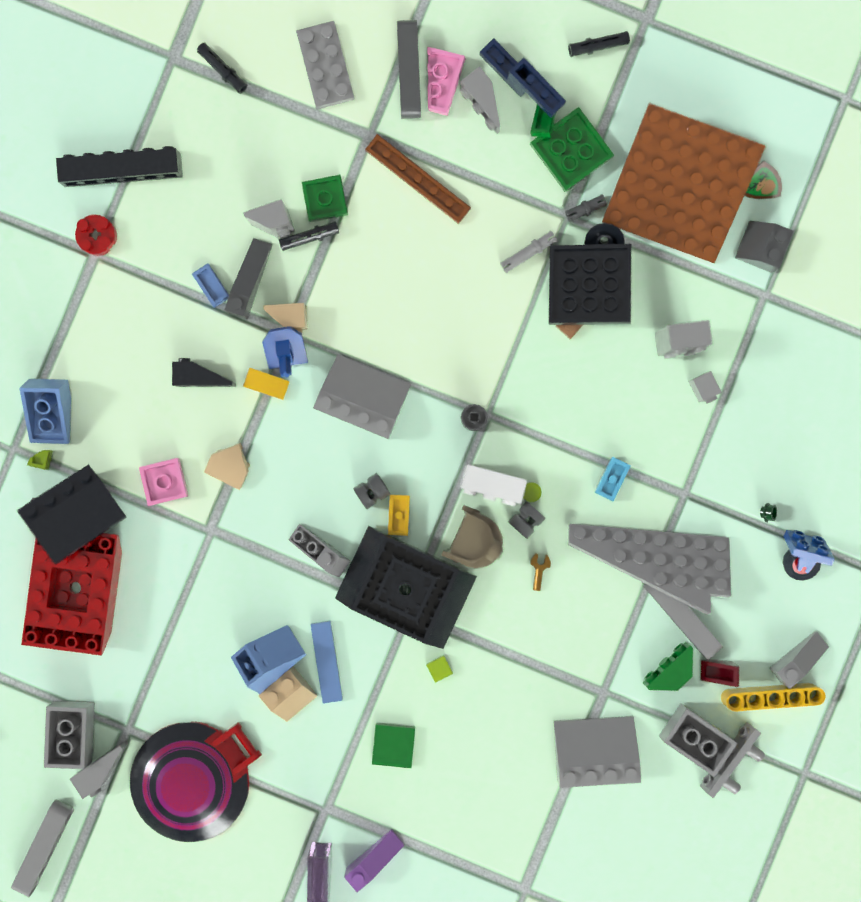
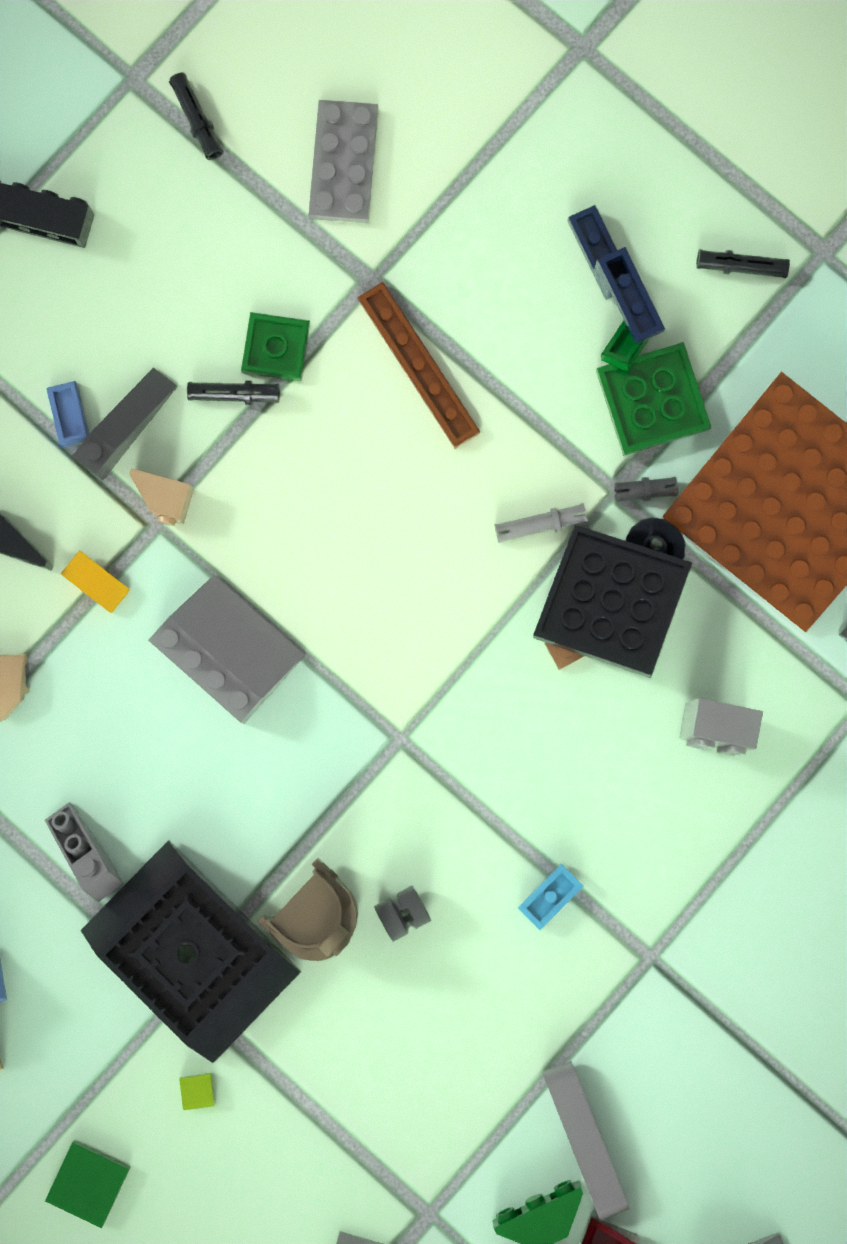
camera: 20 degrees right, 5 degrees down
light grey slope [243,199,295,238] -> none
piece [262,326,308,378] -> none
medium blue tile [310,620,343,704] -> none
dark grey wheel [353,473,391,509] -> none
yellow plate [388,495,410,536] -> none
dark grey beam [397,20,421,119] -> none
bright pink wing [427,46,466,116] -> none
light grey slope [460,66,500,134] -> none
white brick [460,464,527,507] -> none
dark grey wheel [461,404,488,431] -> none
lime tile [523,482,542,502] -> none
pearl gold bar [530,553,551,591] -> none
light grey wing [568,524,731,615] -> none
light grey brick [688,371,722,404] -> none
dark green plate [760,503,777,523] -> none
plate [782,529,835,581] -> none

